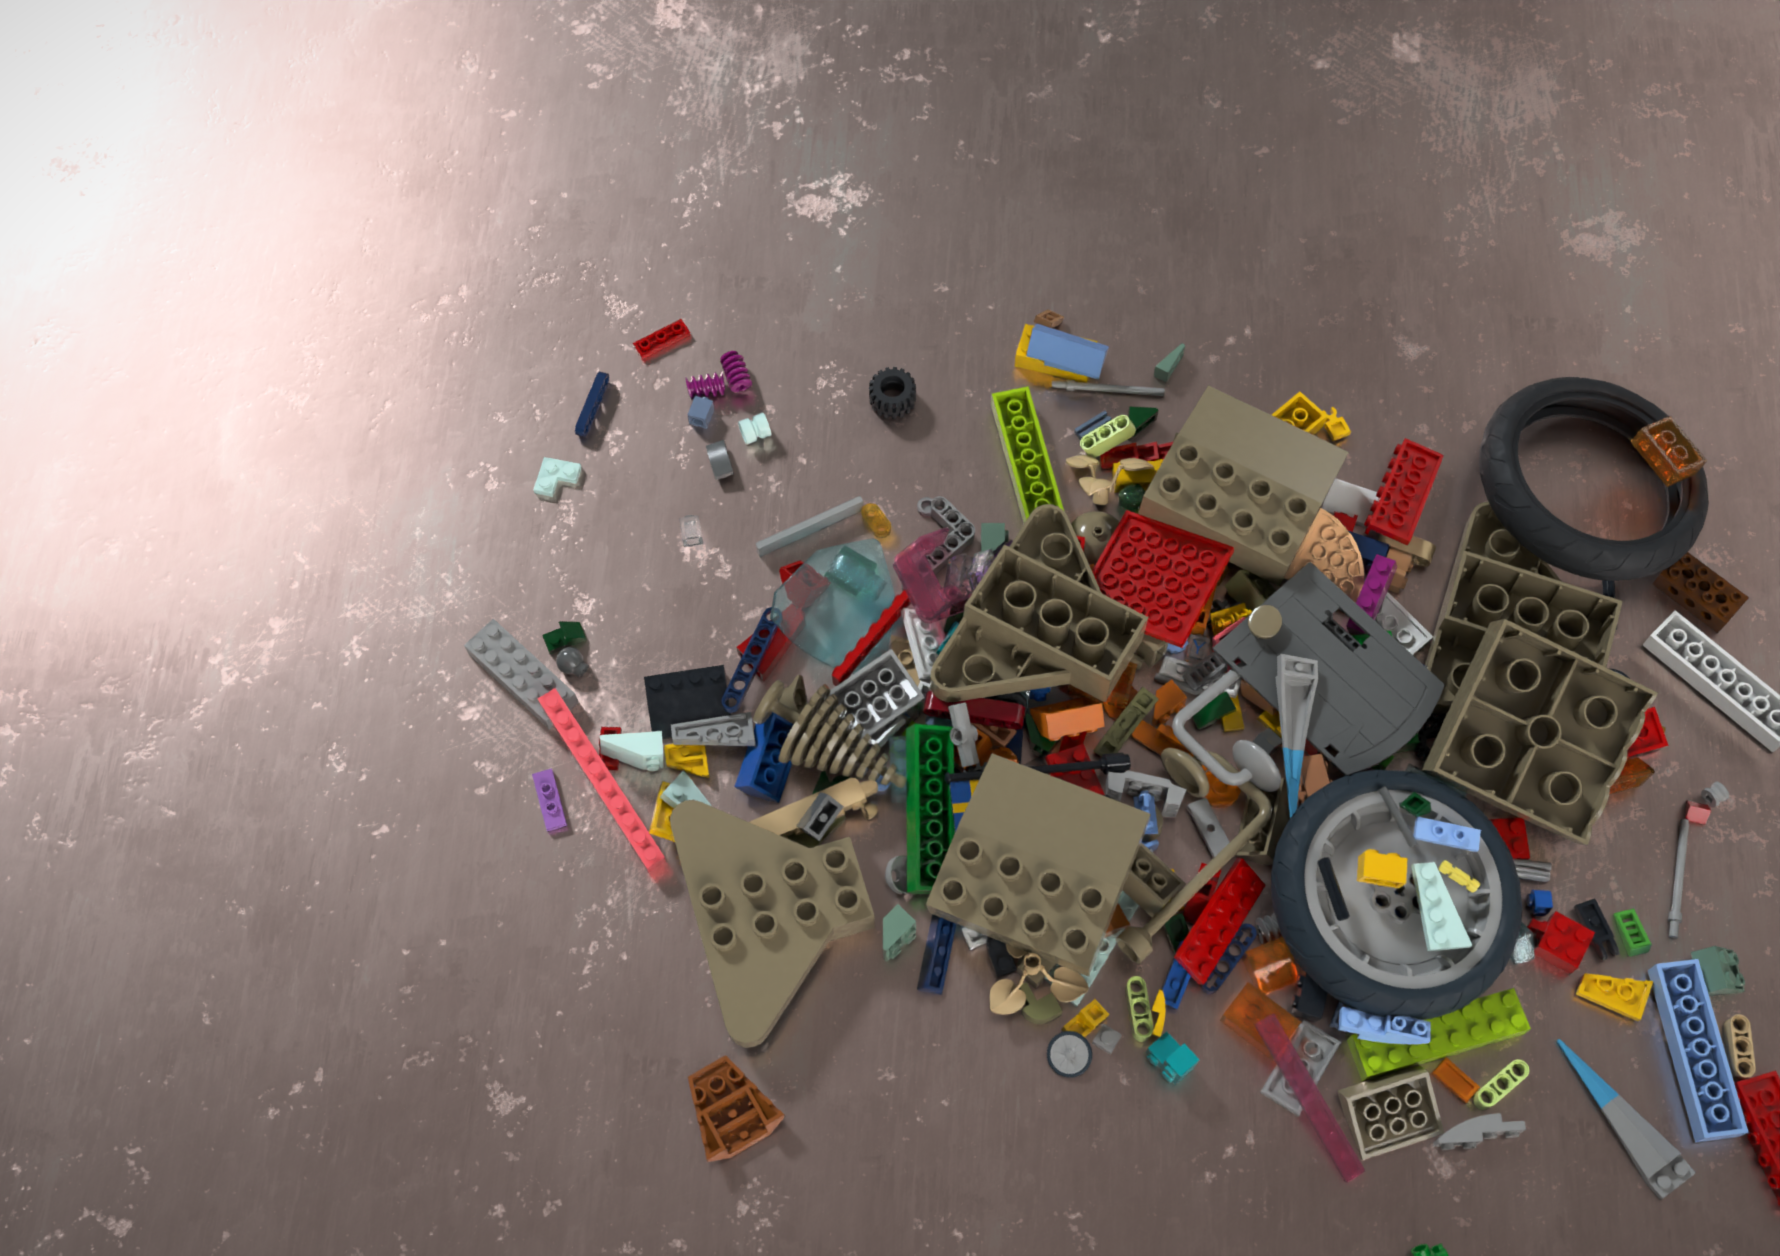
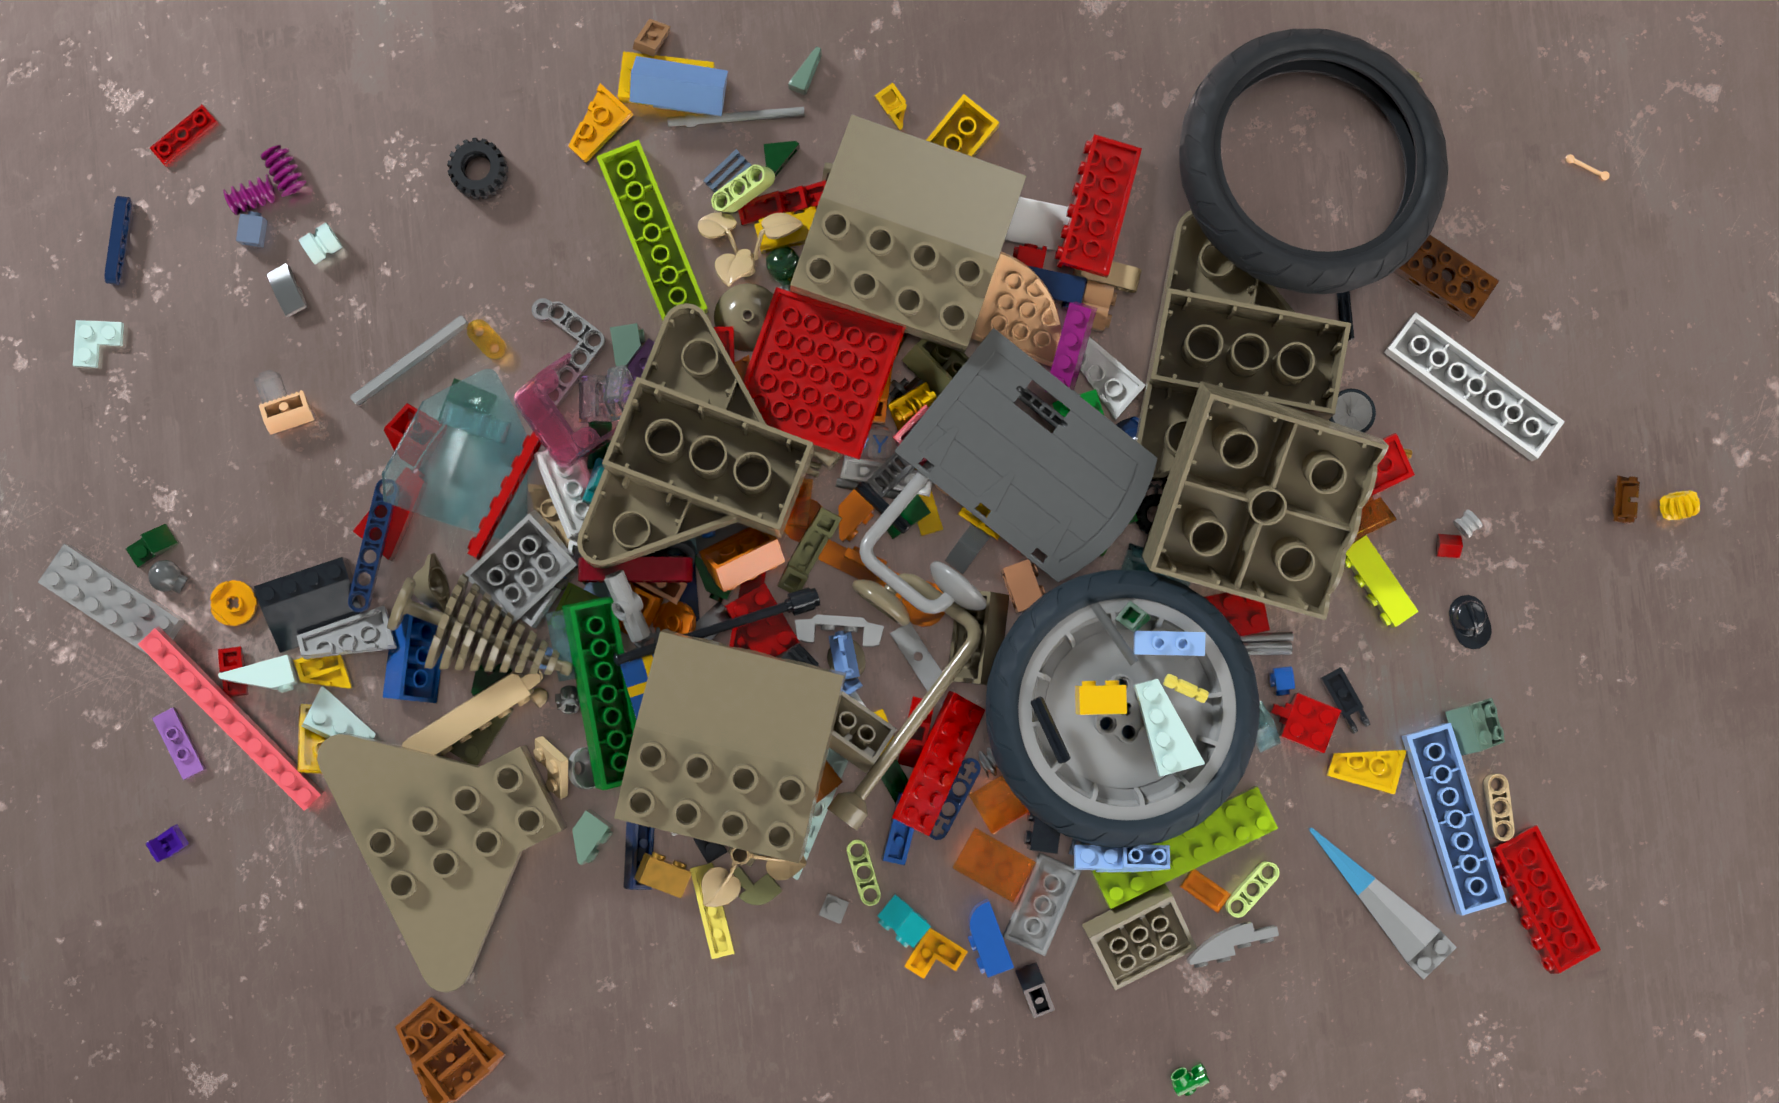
camera: 15 degrees left, 20 degrees up
dark grey brick [796,792,844,841] -> none
light grey wheel [1047,1031,1092,1078] -> none
yellow slope [1061,999,1110,1037] -> none
yellow slope [1152,988,1165,1037] -> none
dark tan piece [1248,605,1282,639] -> none
clear pink tile [1254,1014,1365,1182] -> none
light grey plate [1275,654,1318,818] -> none
yellow plate [1323,407,1351,441] -> none
bright green slope [1613,909,1652,957] -> none
clear orange brick [1631,415,1708,487] -> none
light grey bar [1668,819,1689,939] -> none
none -> dark purple bracket [146,824,189,862]
none -> light orange plate [210,580,259,626]
none -> light nougat brick [259,390,314,435]
none -> tan plate [533,736,568,799]
none -> light grey gear [555,685,580,714]
none -> light orange wing [568,83,633,163]
none -> pearl gold brick [634,852,692,898]
none -> light yellow plate [690,863,735,959]
none -> black axle [855,481,911,534]
none -> yellow slope [874,82,907,130]
none -> light orange plate [904,928,968,979]
none -> blue brick [968,899,1014,978]
none -> black slope [1015,962,1055,1019]
none -> neon yellow brick [1345,535,1419,628]
none -> black piece [1449,595,1492,649]

